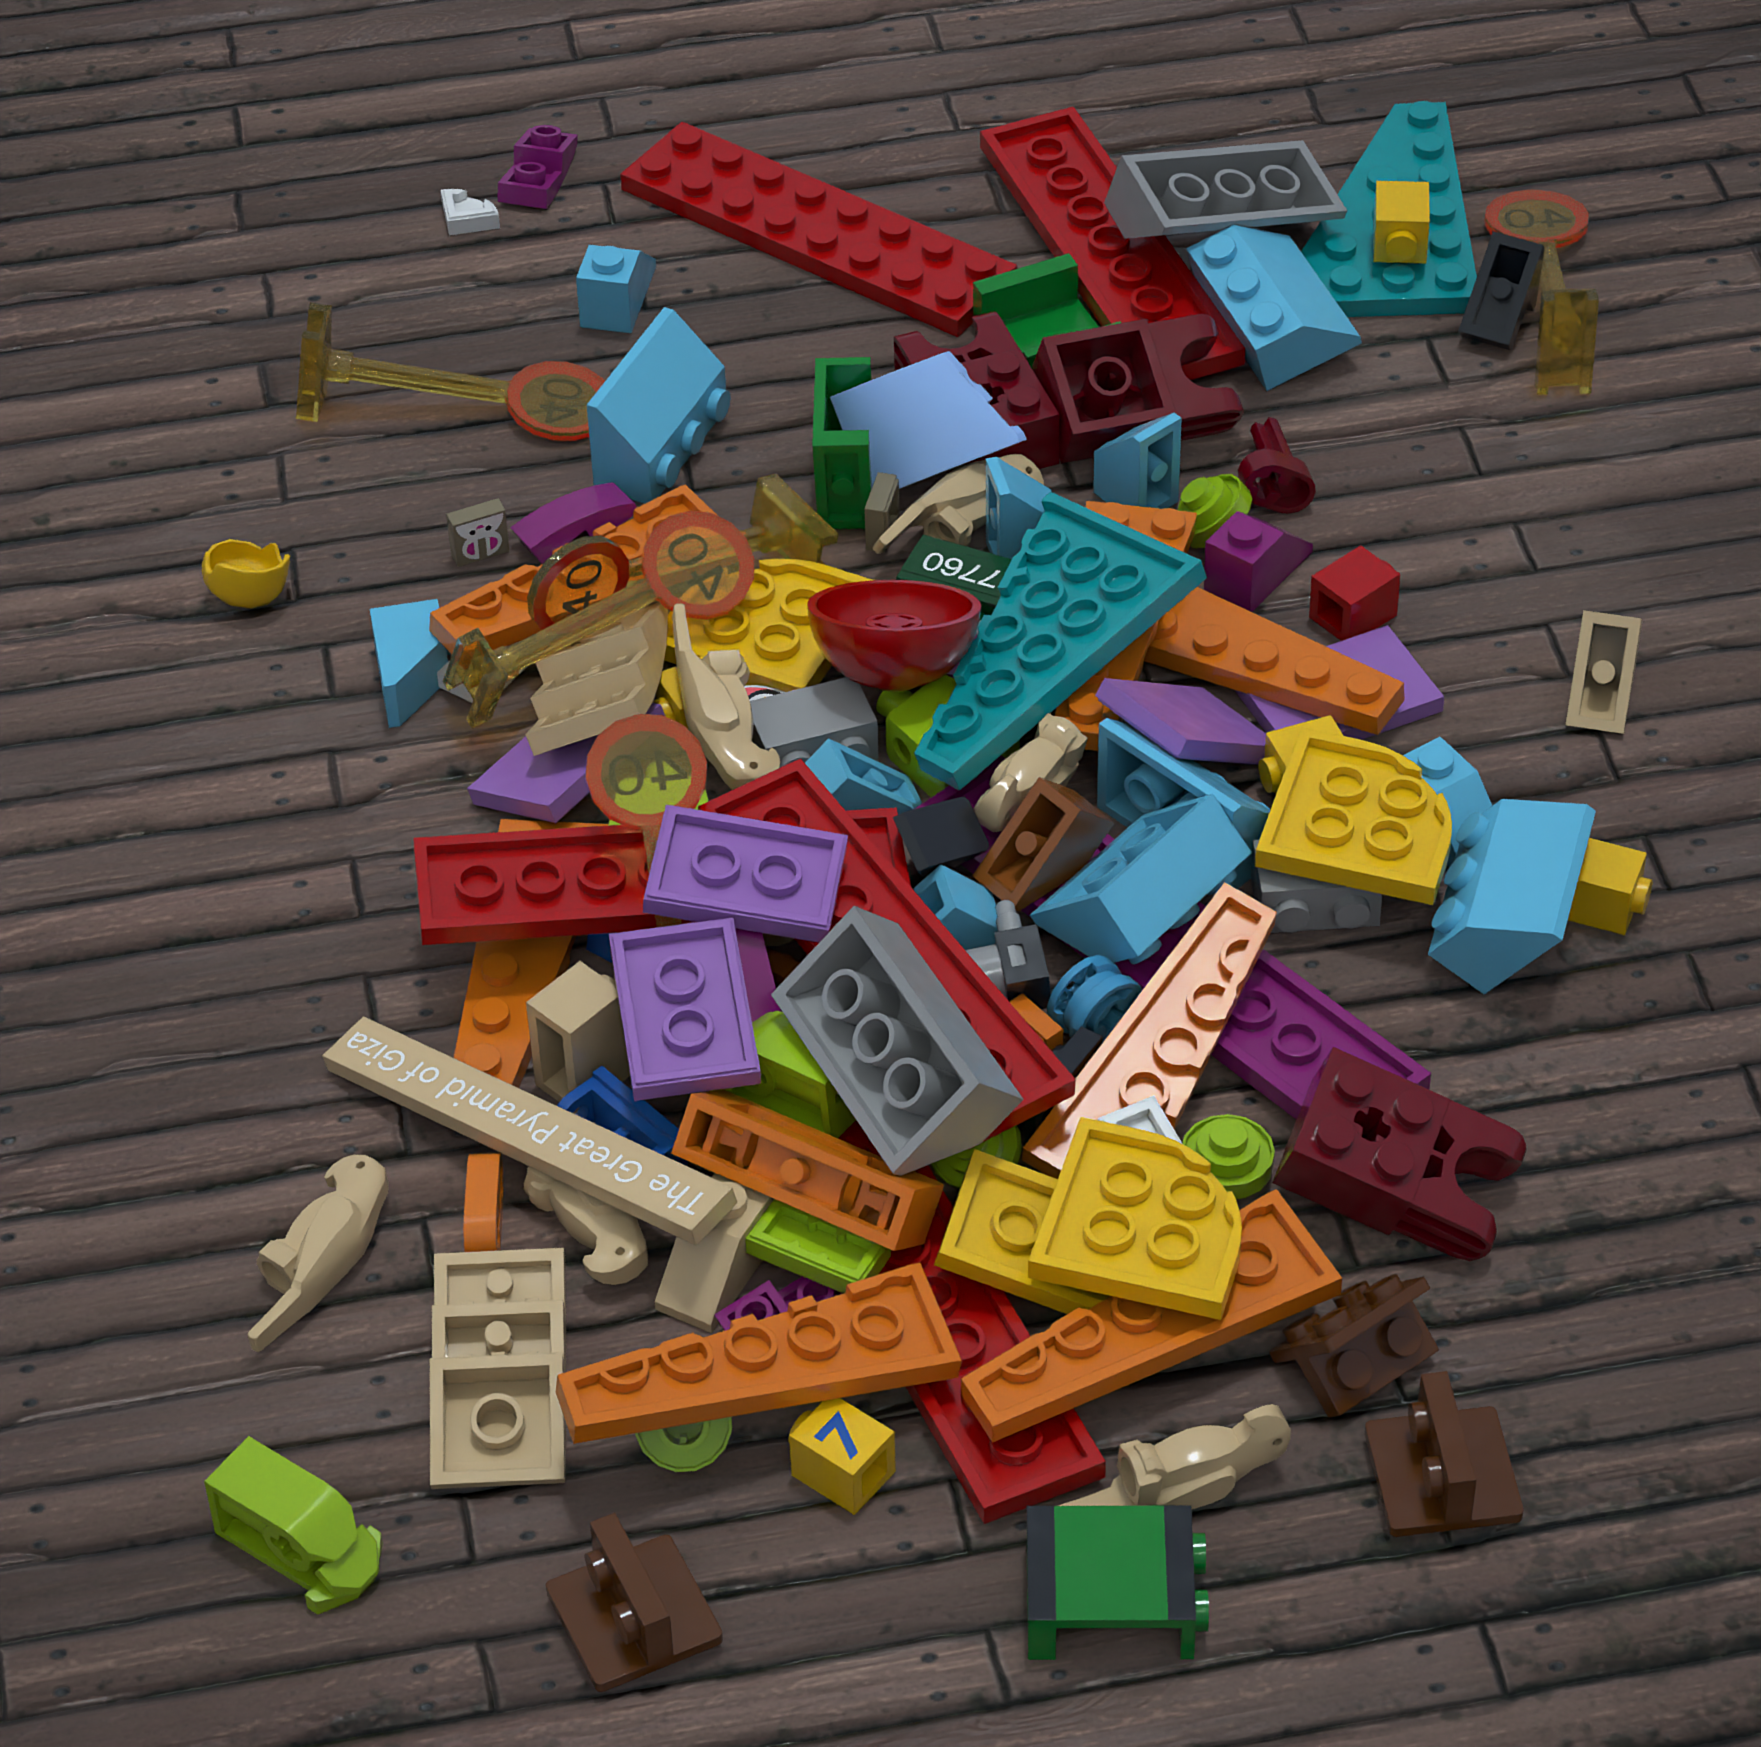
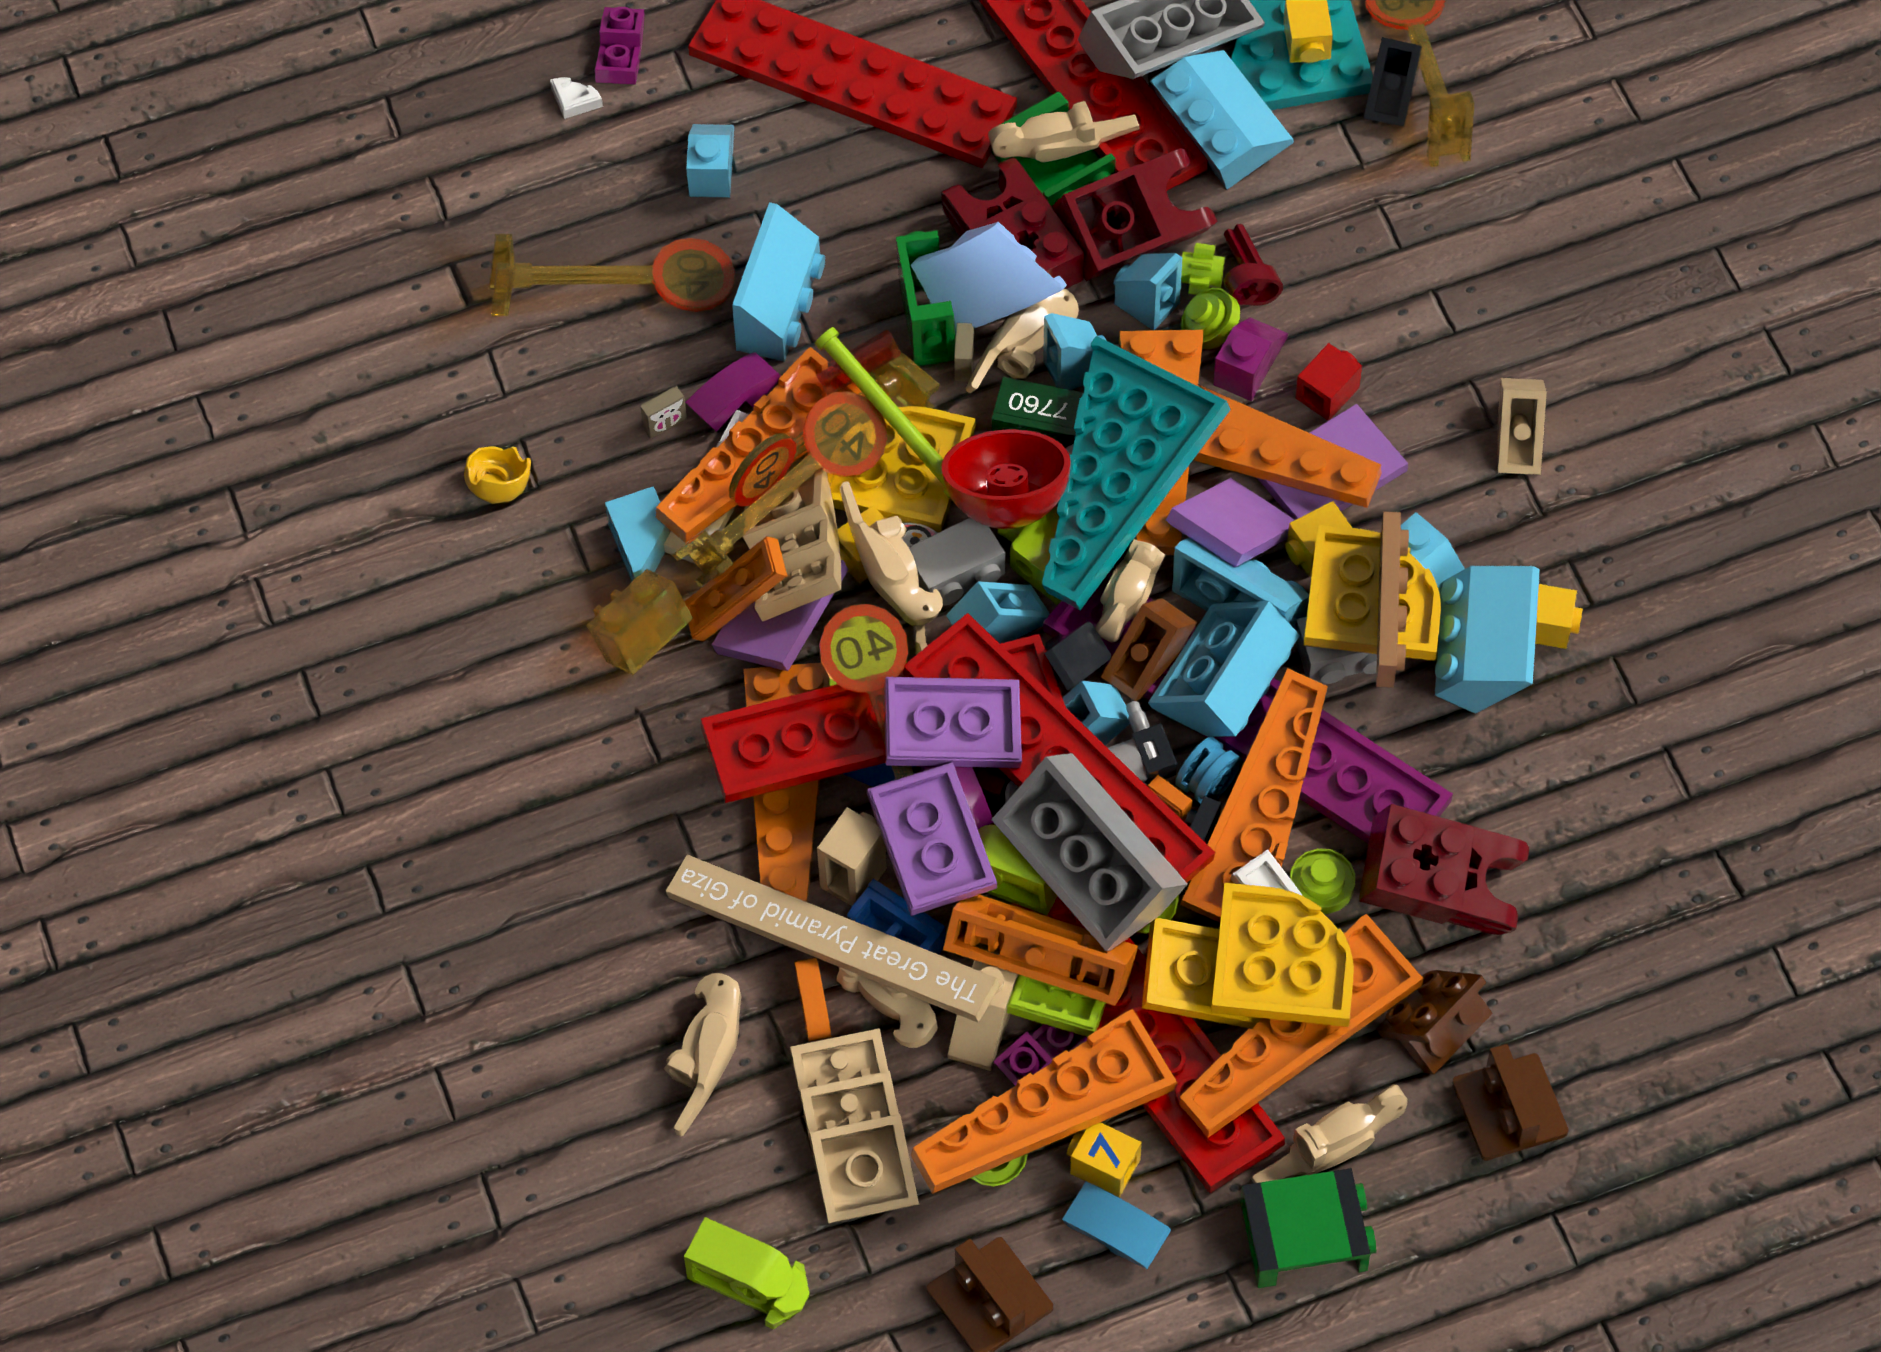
camera: 10 degrees left, 15 degrees up
none -> clear yellow brick [586,569,693,675]
none -> orange tile [683,536,787,642]
none -> lime bar [814,327,951,498]
none -> clear red slope [814,330,901,396]
none -> tan animal [988,101,1139,162]
none -> dark azure slope [1062,1181,1171,1269]
none -> lime gear [1181,243,1225,295]
none -> medium nougat plate [1376,511,1409,688]

